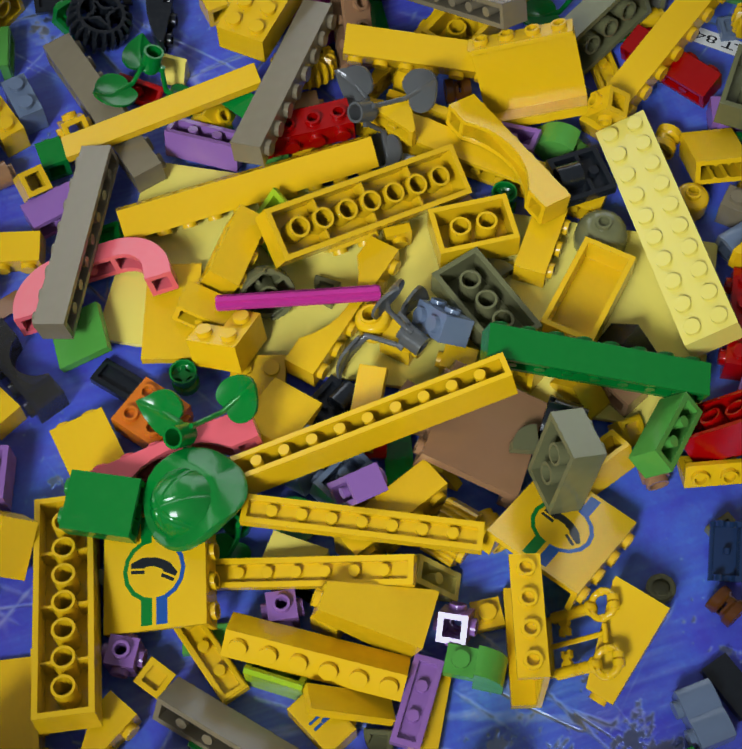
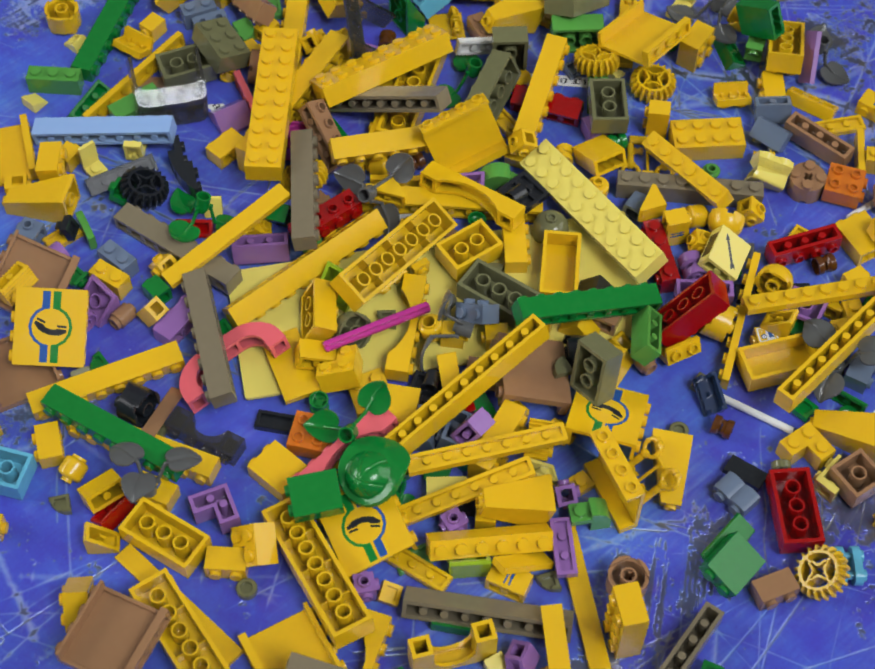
camera: 25 degrees left, 5 degrees down
bright green tile [53,301,112,373] -> none

